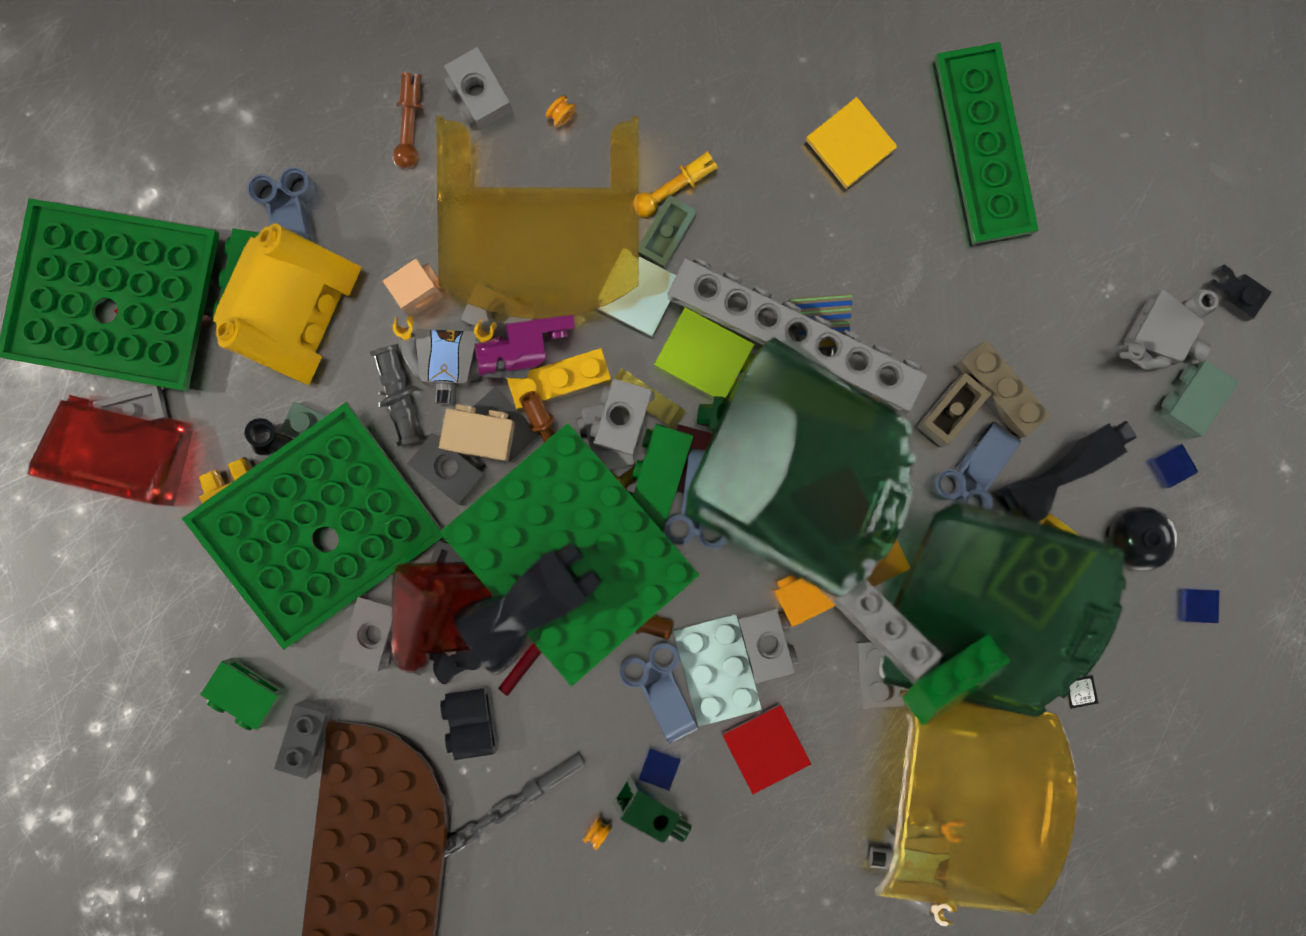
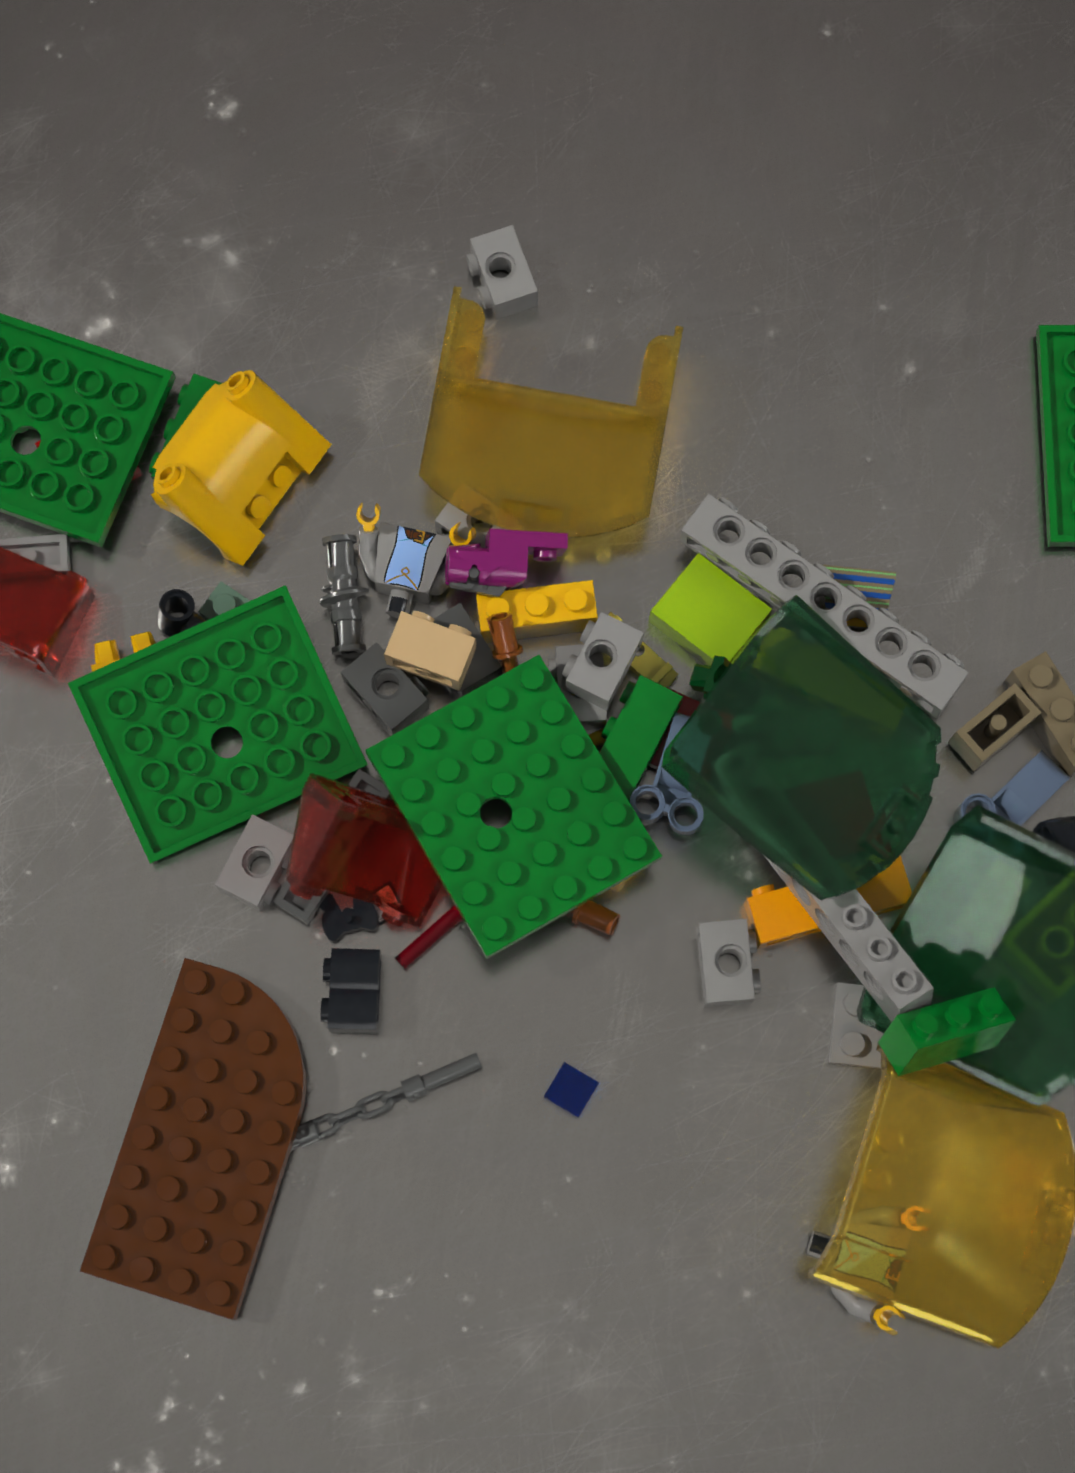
camera: 10 degrees right, 10 degrees down
green brick [200,658,285,731] -> none
sand blue piece [247,167,316,242] -> none
dark grey brick [274,700,335,779] -> none
light nougat brick [383,259,444,318] -> none
dark orange pin [392,72,422,169] -> none
black hips [452,542,603,675] -> none
light orange bush [545,95,577,128] -> none
light orange bush [582,816,613,850] -> none
light aqua tile [594,249,676,337] -> none
dark green torso [612,775,692,843] -> none
sand blue piece [619,640,699,744] -> none
yellow pin [633,151,719,218] -> none
sand green plate [636,195,697,268] -> none
light aqua plate [673,613,762,727] -> none
red tile [722,704,811,794] -> none
yellow tile [806,97,898,189] -> none

